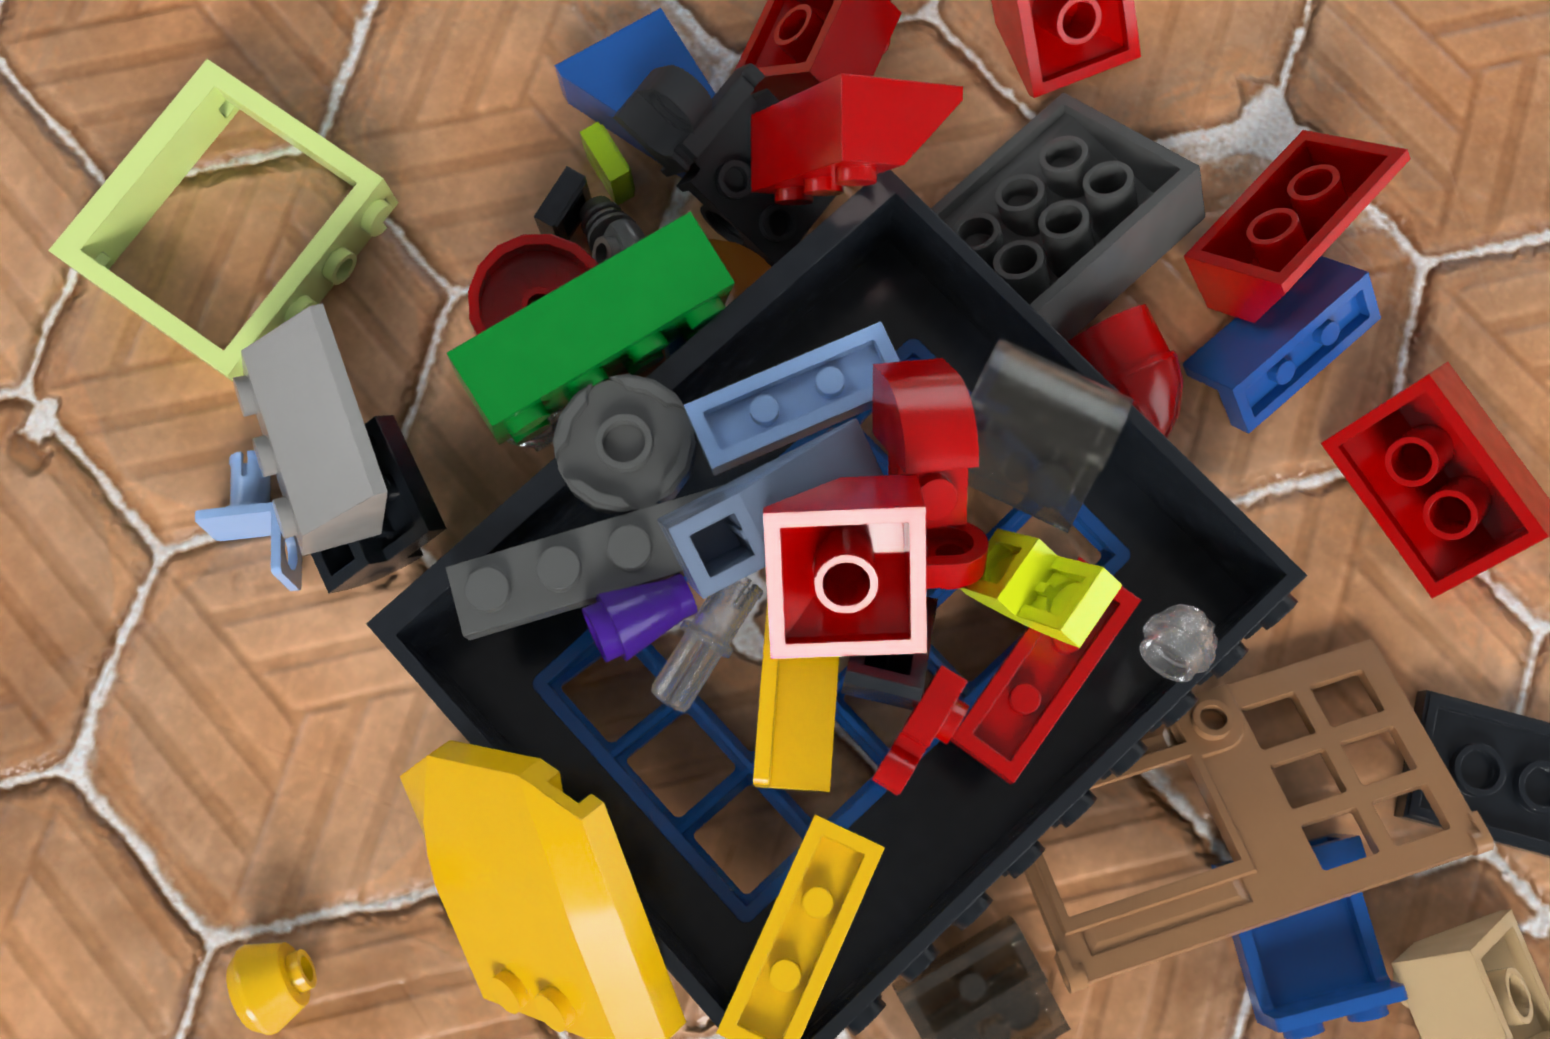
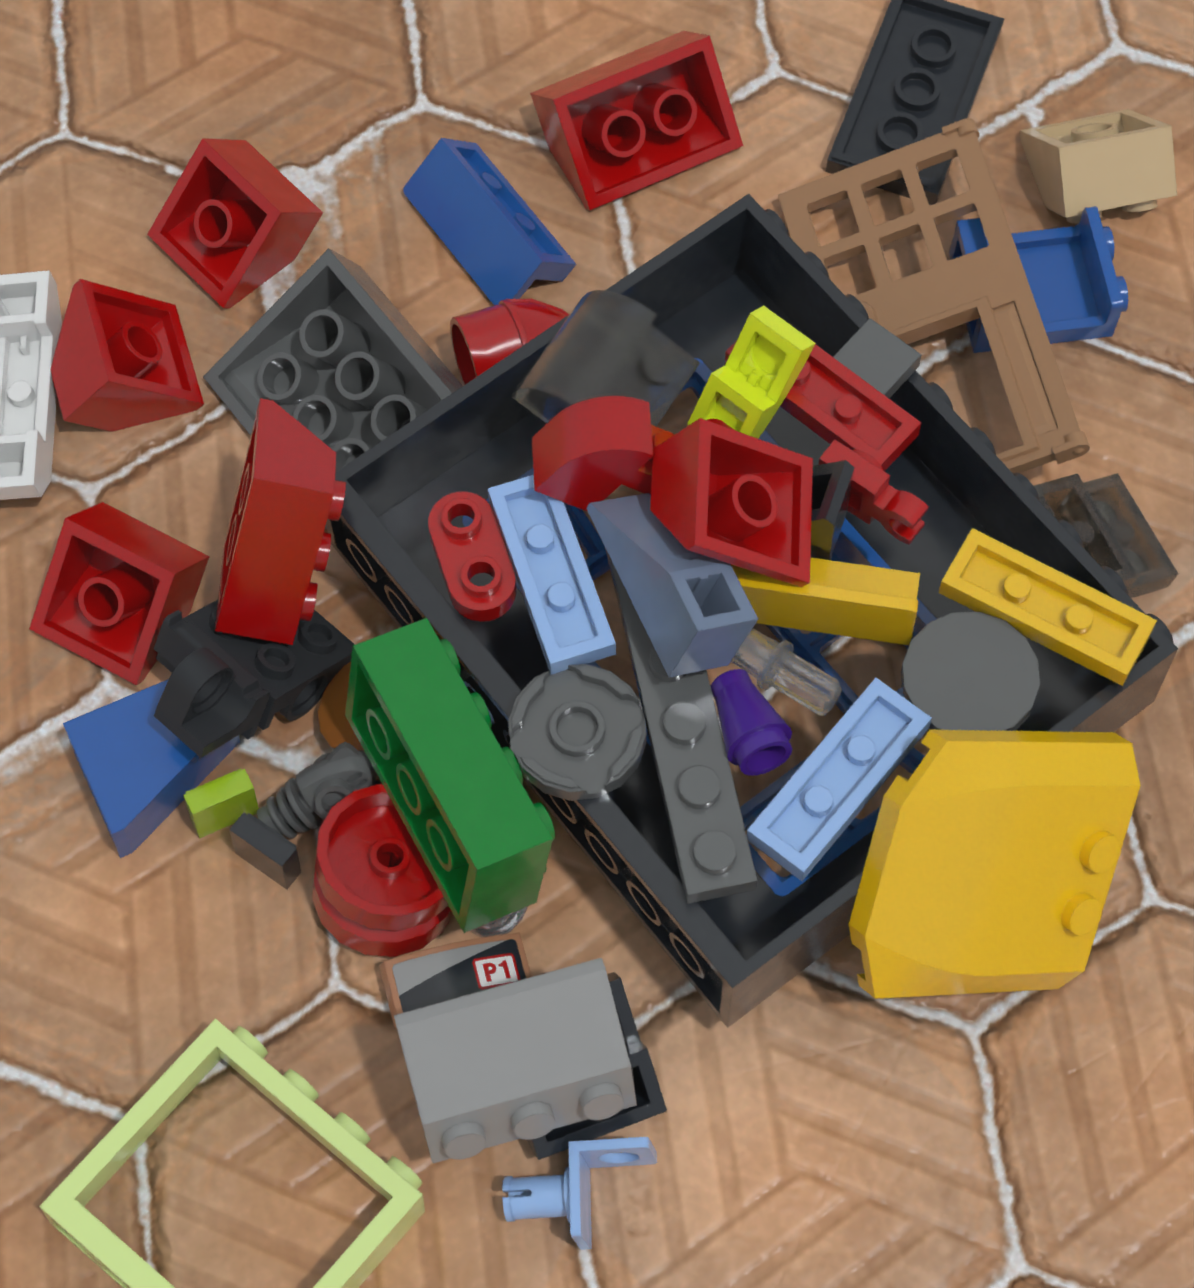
camera: 85 degrees left, 15 degrees down
yellow cone [226,942,317,1035] -> none
clear plate [1139,604,1218,682] -> none
red slope [1183,130,1411,323] -> none
none -> red slope [147,138,323,308]
none -> slope [379,932,532,1029]
none -> red plate [428,492,517,621]
none -> light blue plate [747,678,932,881]
none -> dark grey tile [834,318,921,398]
none -> dark grey tile [900,612,1040,731]

